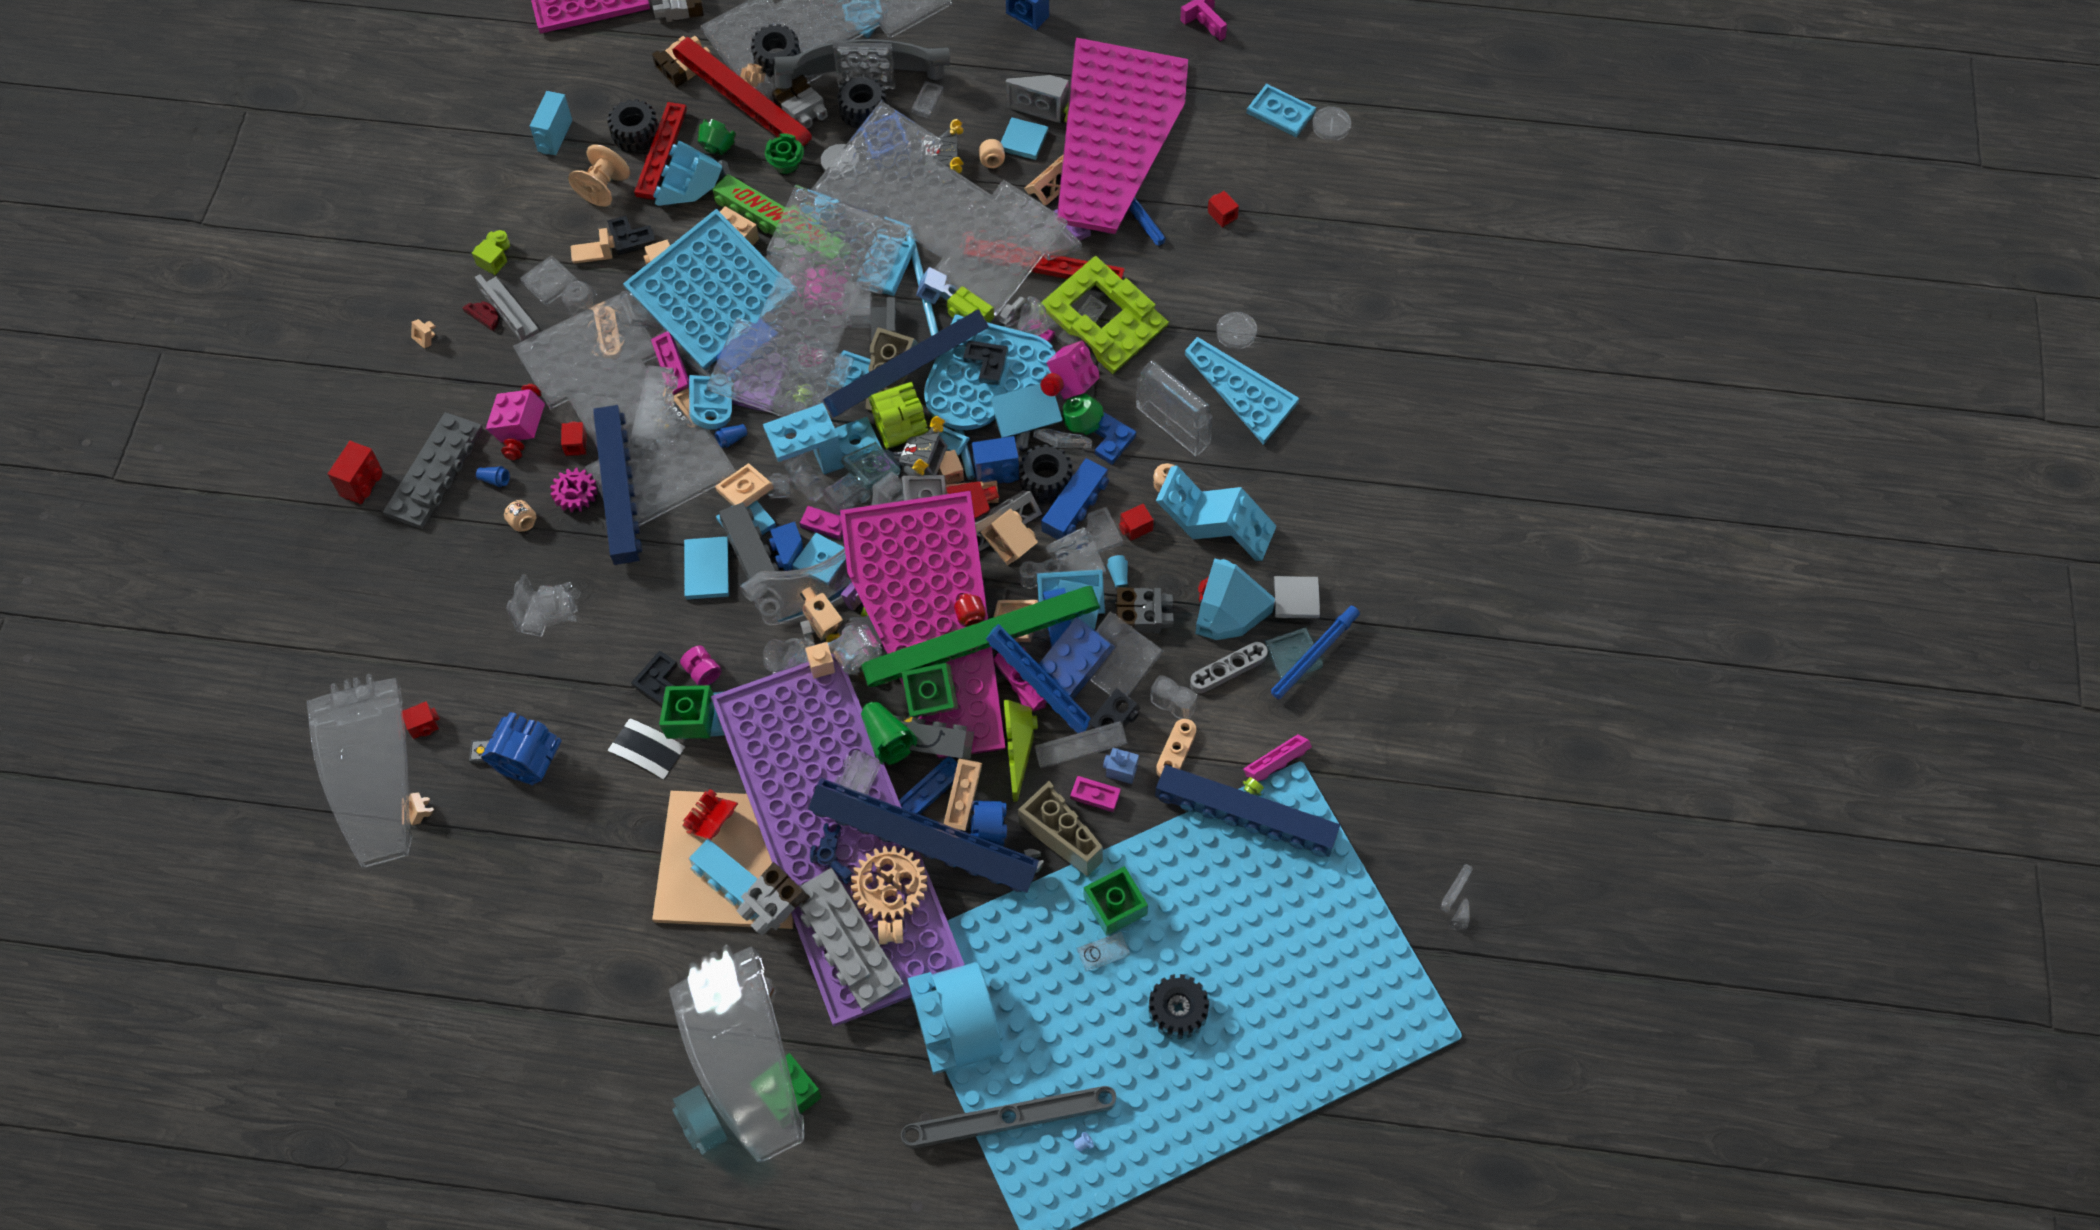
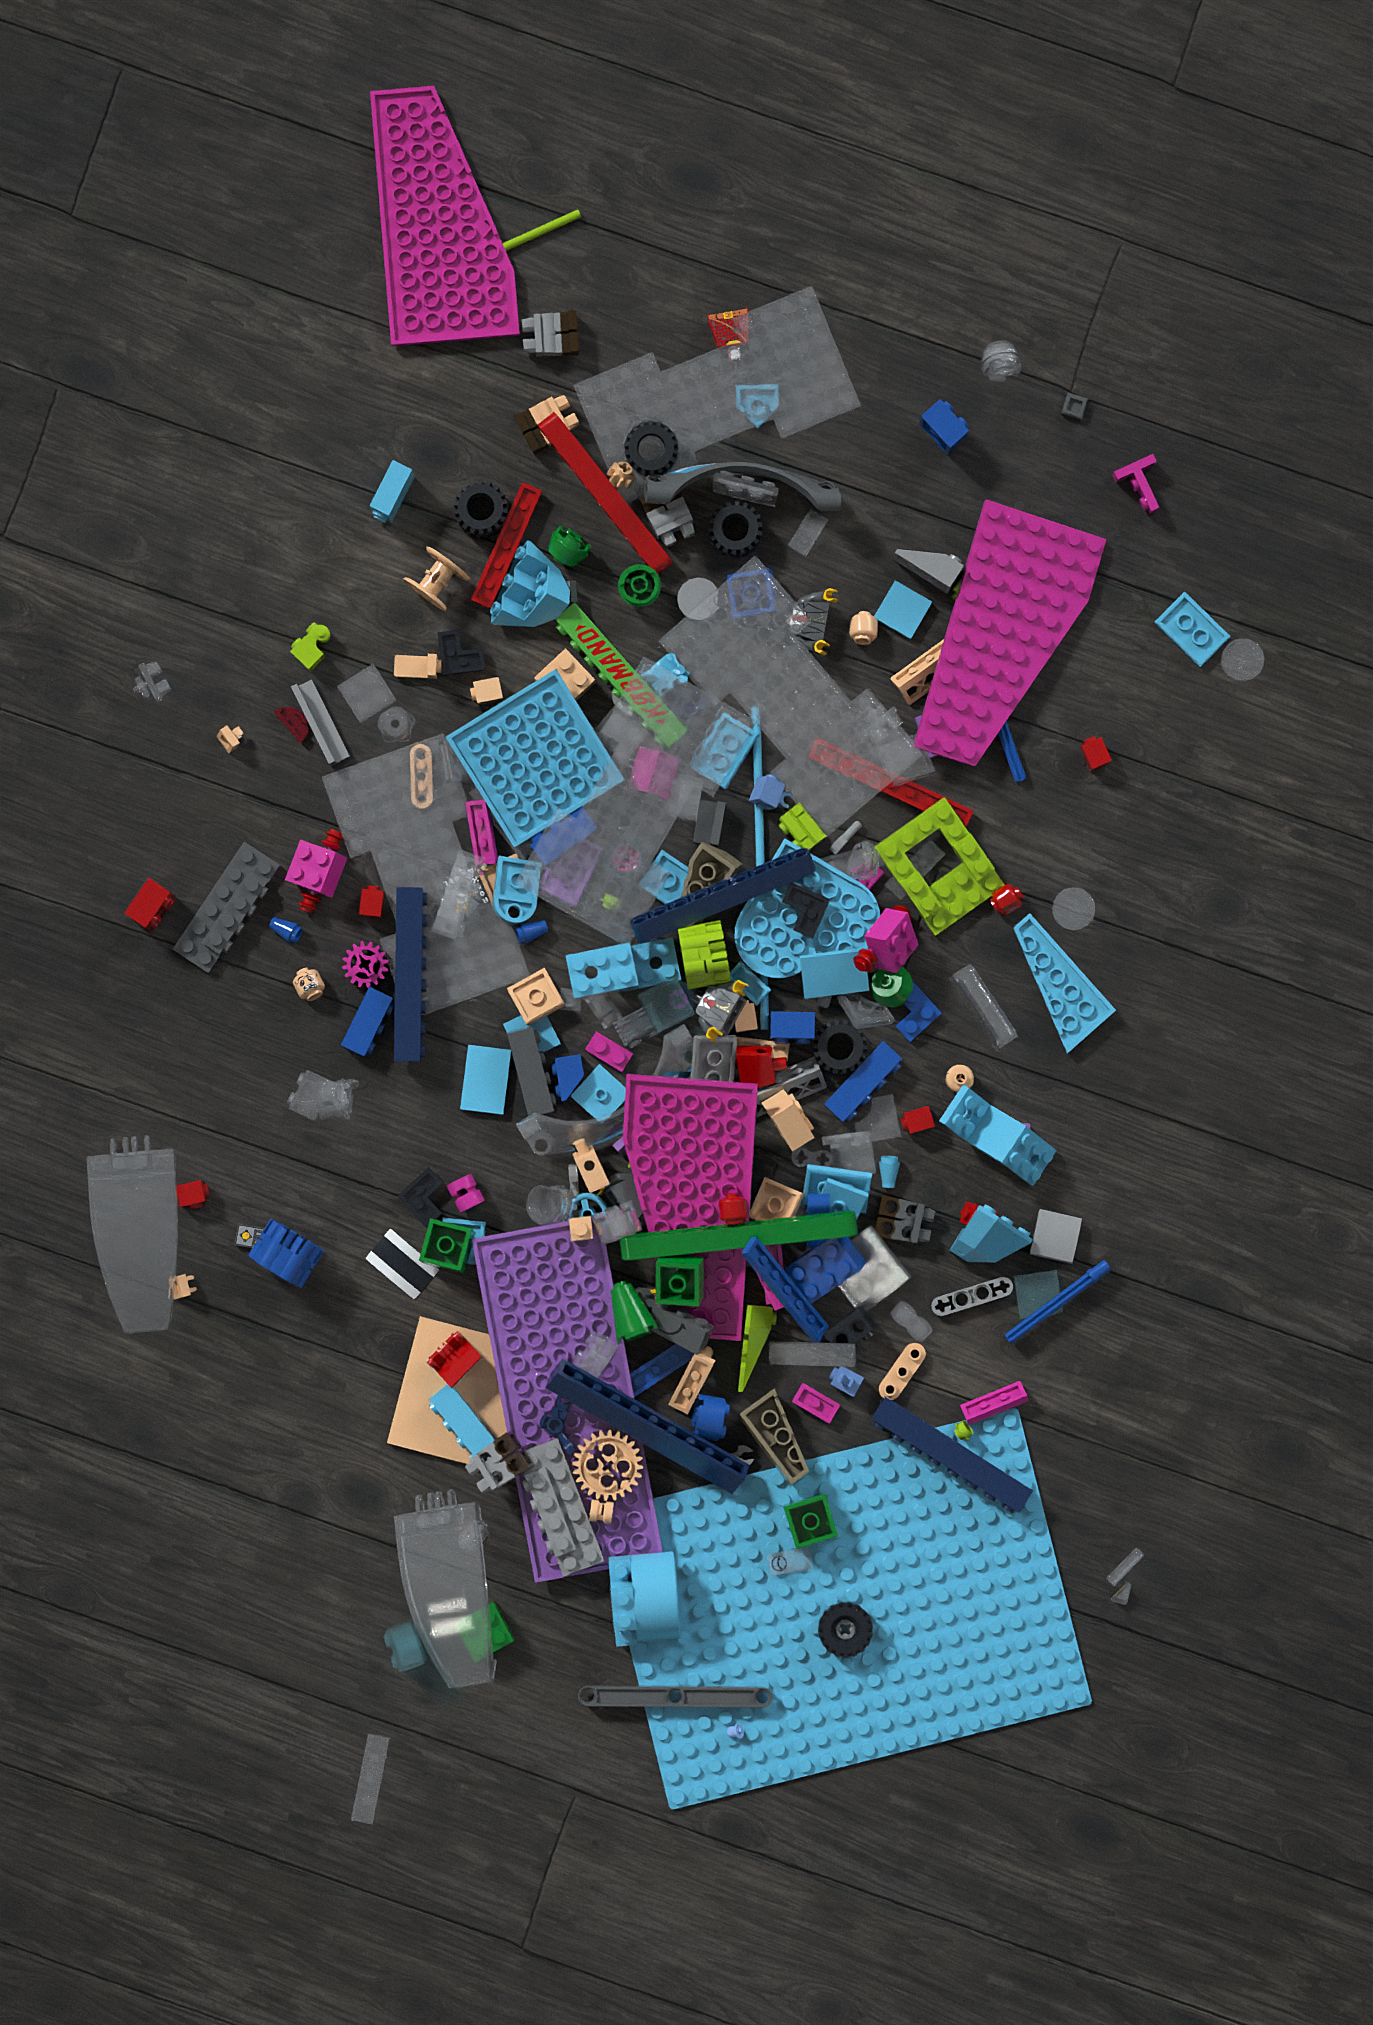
camera: 10 degrees right, 25 degrees up
none -> clear hips [133,661,172,702]
none -> blue brick [341,987,395,1057]
none -> red head [990,884,1024,916]

